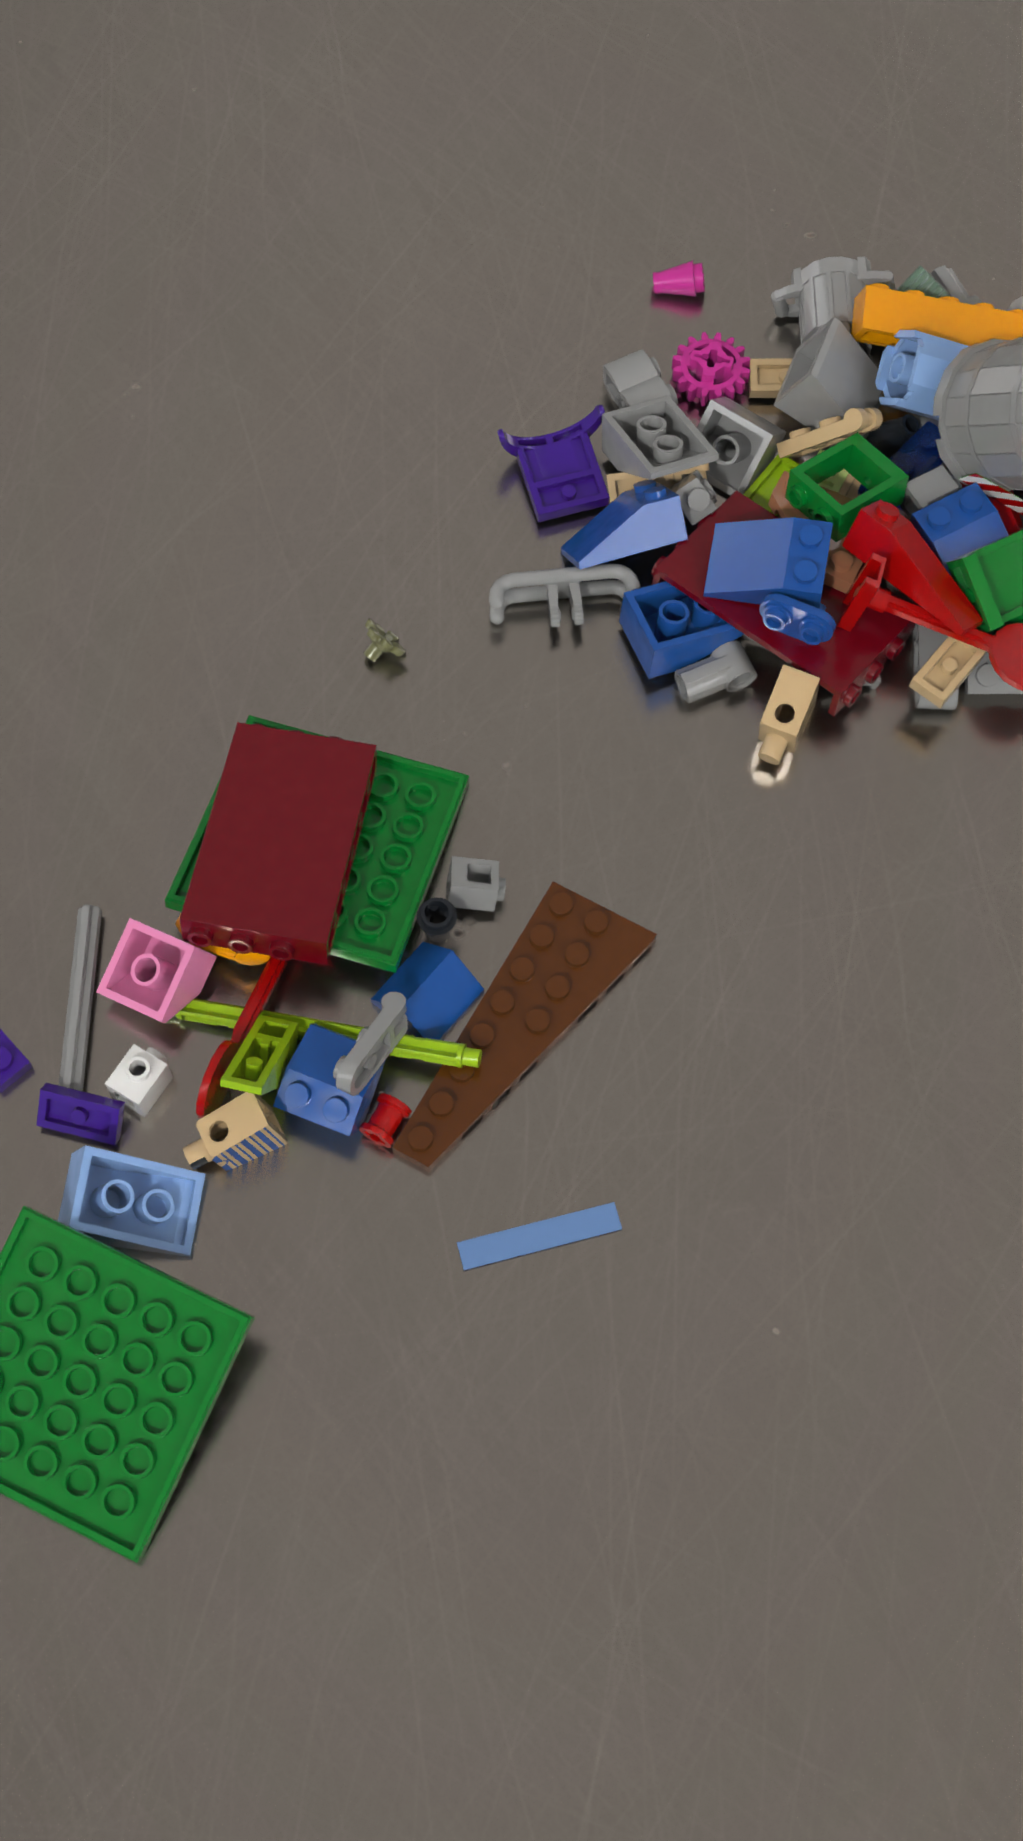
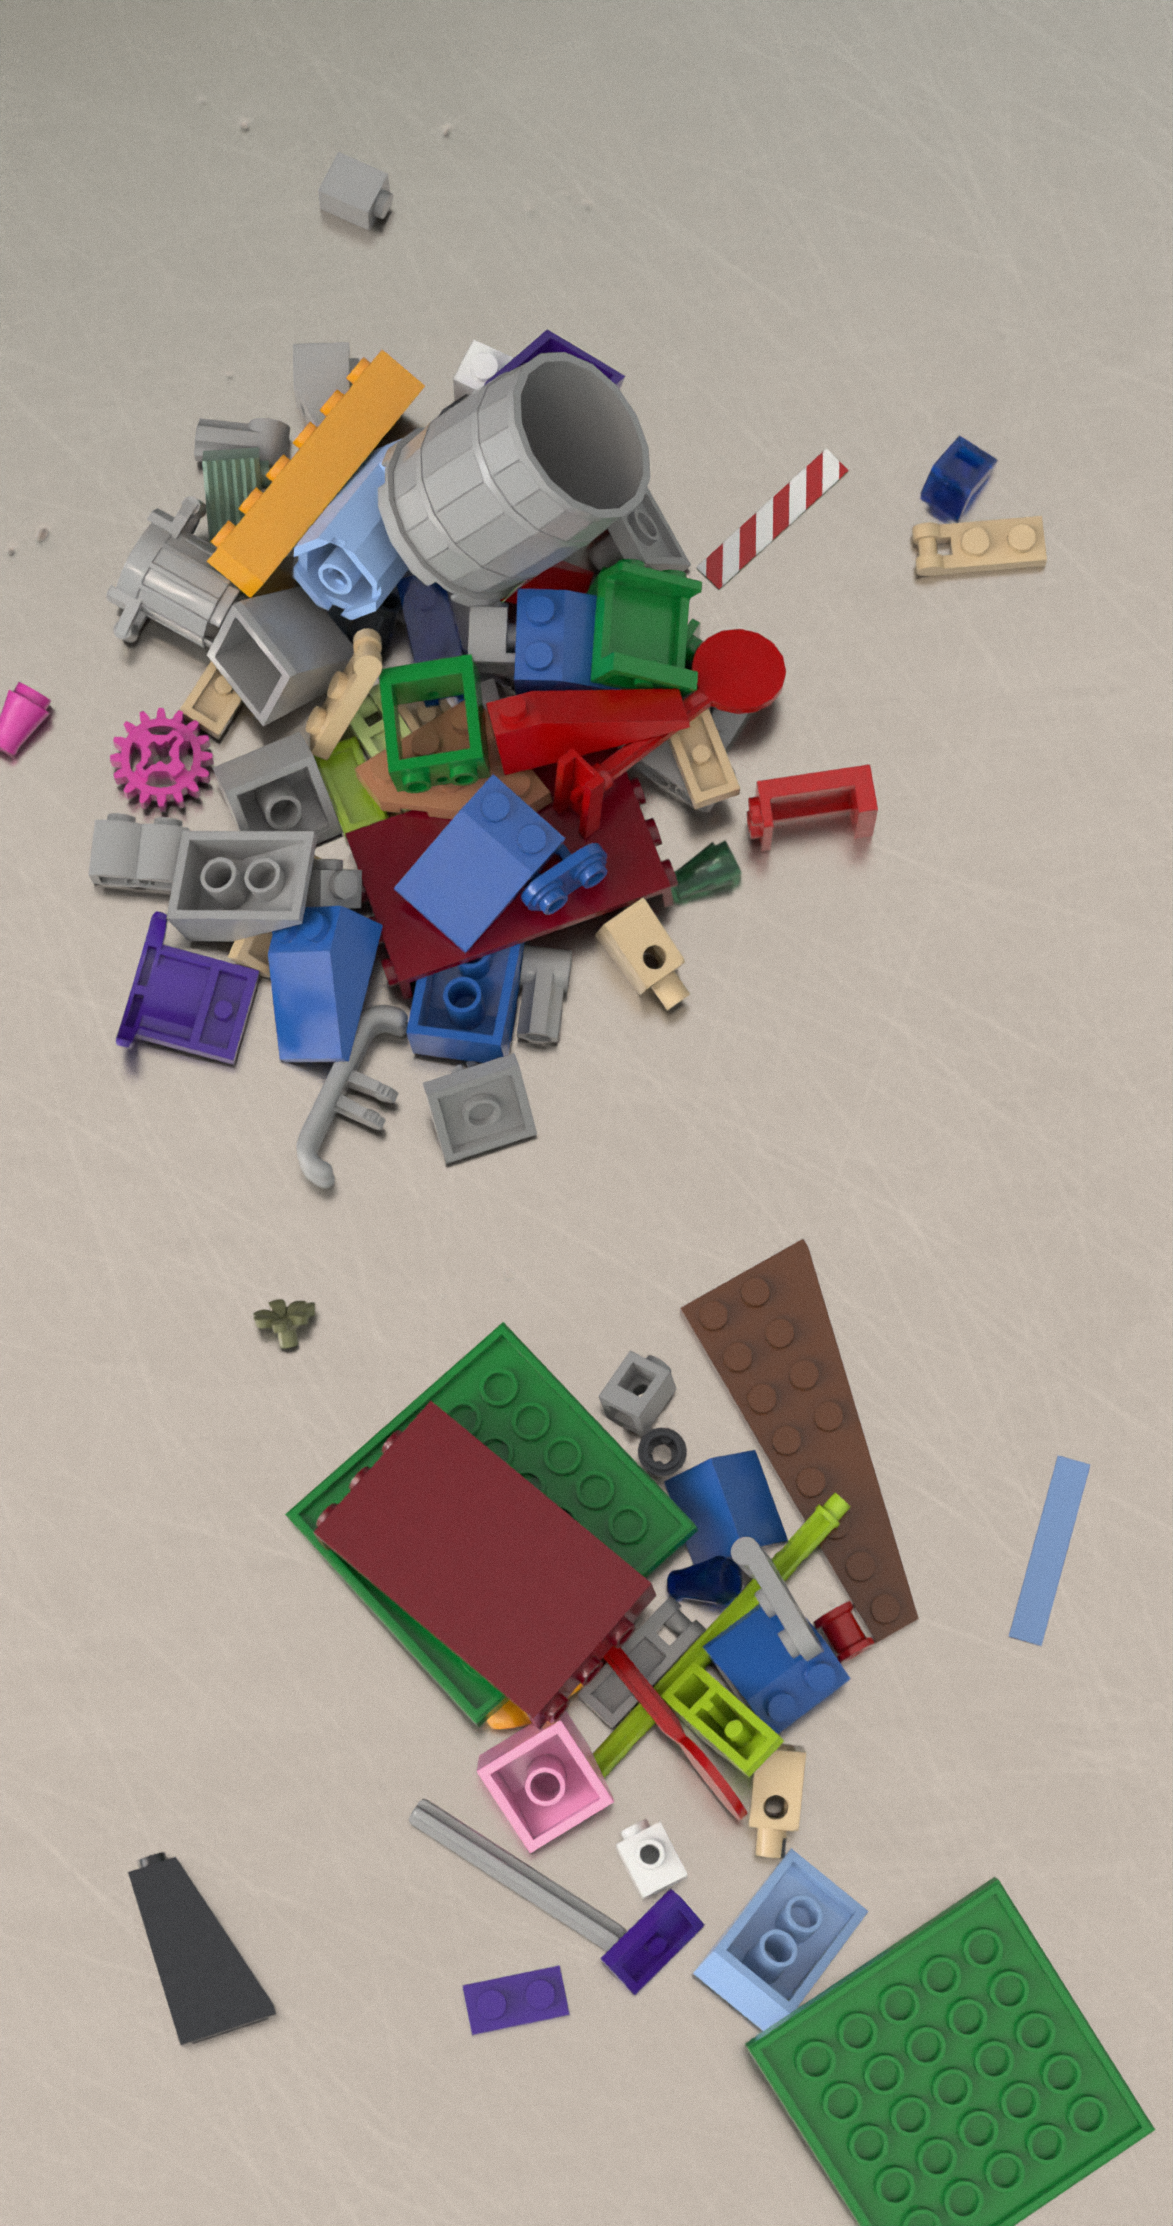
camera: 60 degrees left, 10 degrees up
none -> light grey tile [423,1053,537,1164]
none -> light grey plate [577,1596,707,1730]
none -> clear blue cone [667,1556,743,1605]
none -> clear green cone [674,840,743,900]
none -> red panel [746,764,878,852]

